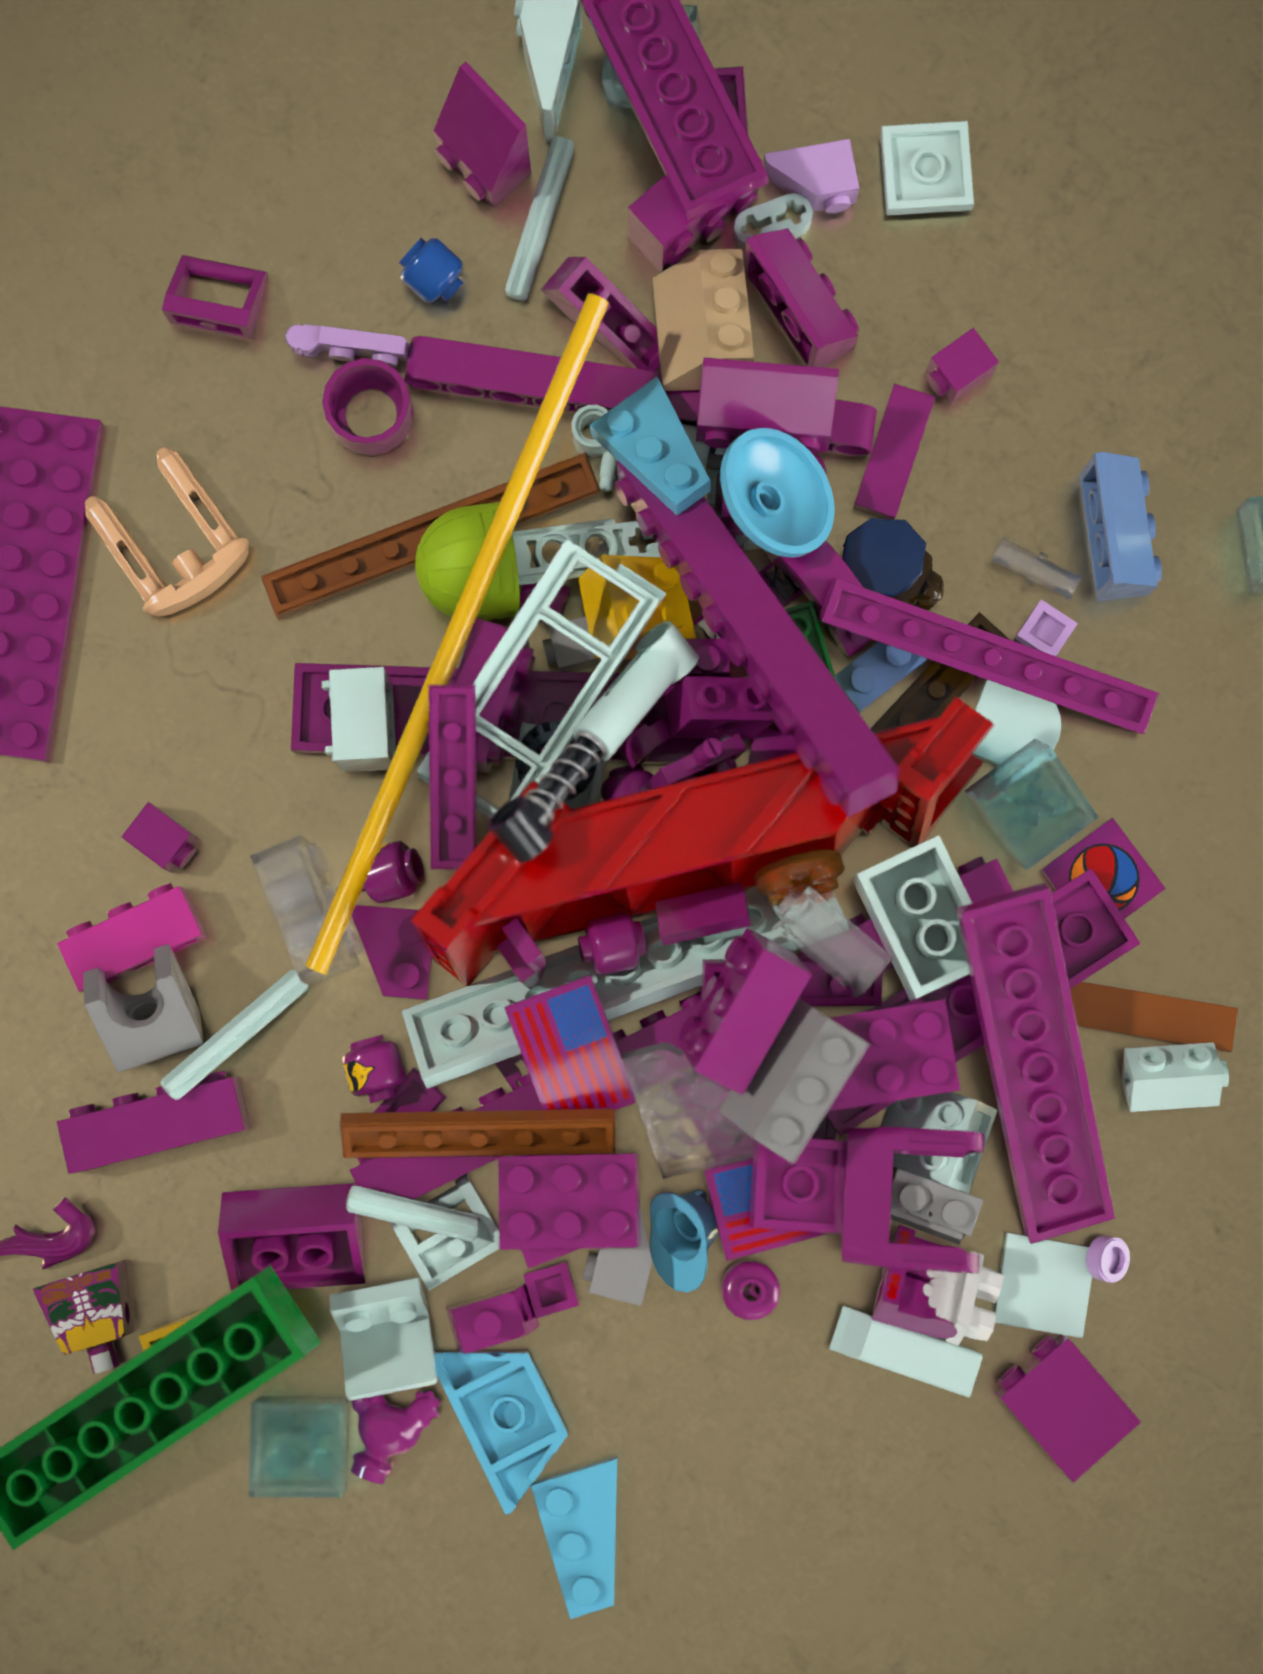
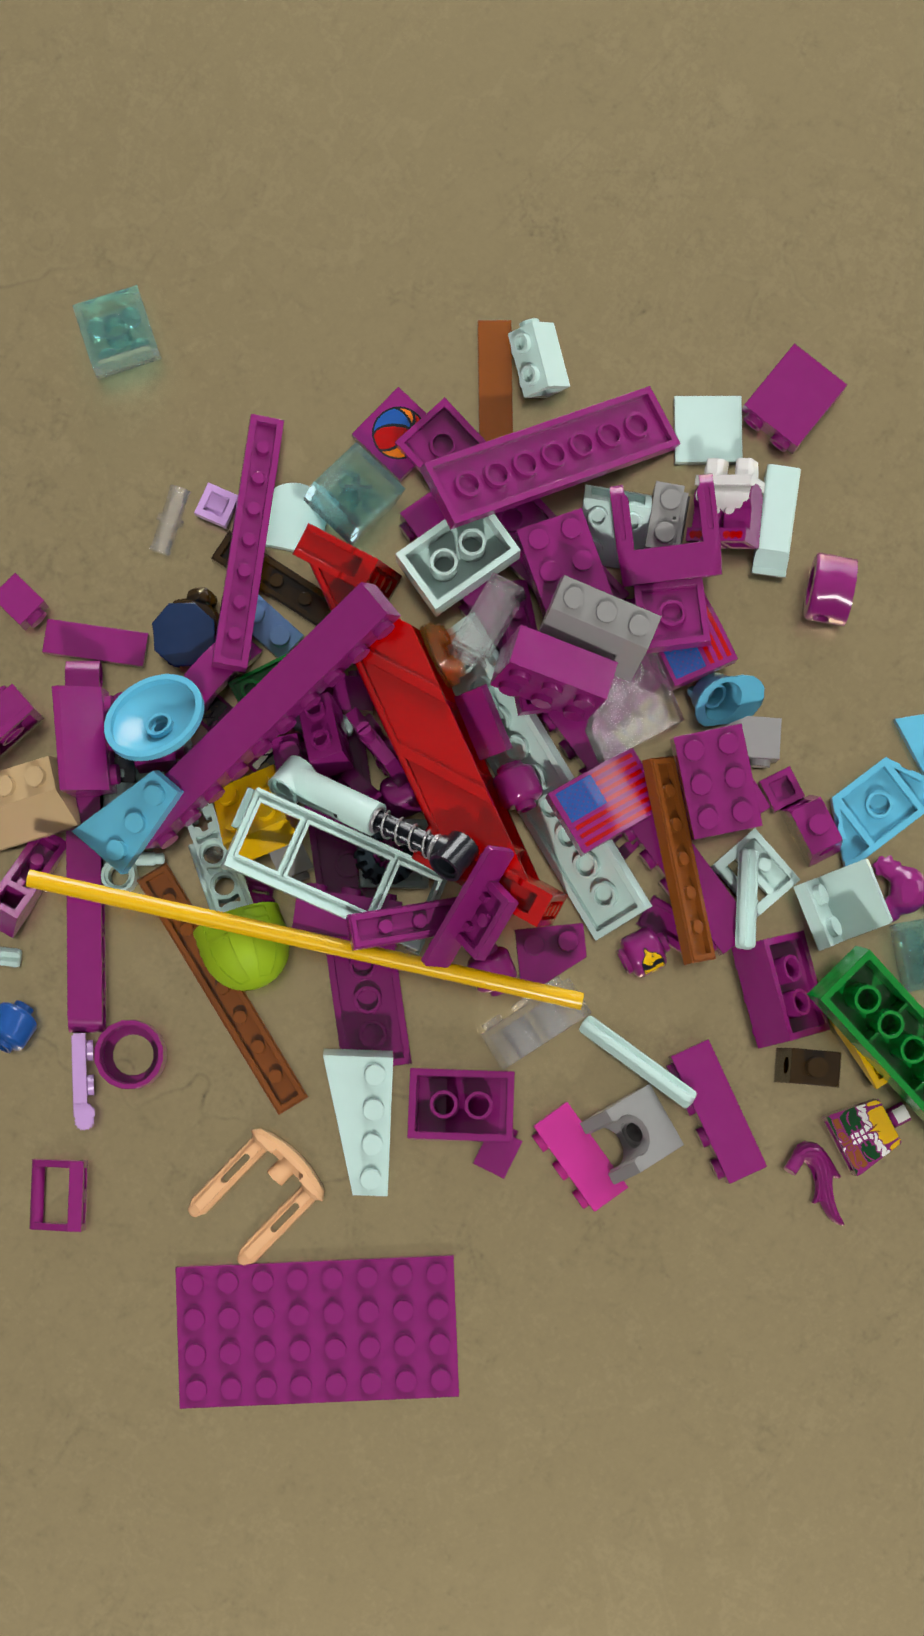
camera: 105 degrees left, 0 degrees up
light aqua container [322,667,396,772] -> none
magenta slope [497,918,546,990] -> none
magenta head [721,1259,780,1320] -> none
medium blue slope [1079,452,1162,602] -> none
lavender tile [1086,1235,1130,1283] -> none
none -> light aqua wedge [323,1048,393,1196]
none -> magenta slope [407,1068,515,1142]
none -> magenta bracket [421,845,519,968]
none -> dark brown torso [774,1048,842,1088]
none -> magenta piece [803,553,858,627]

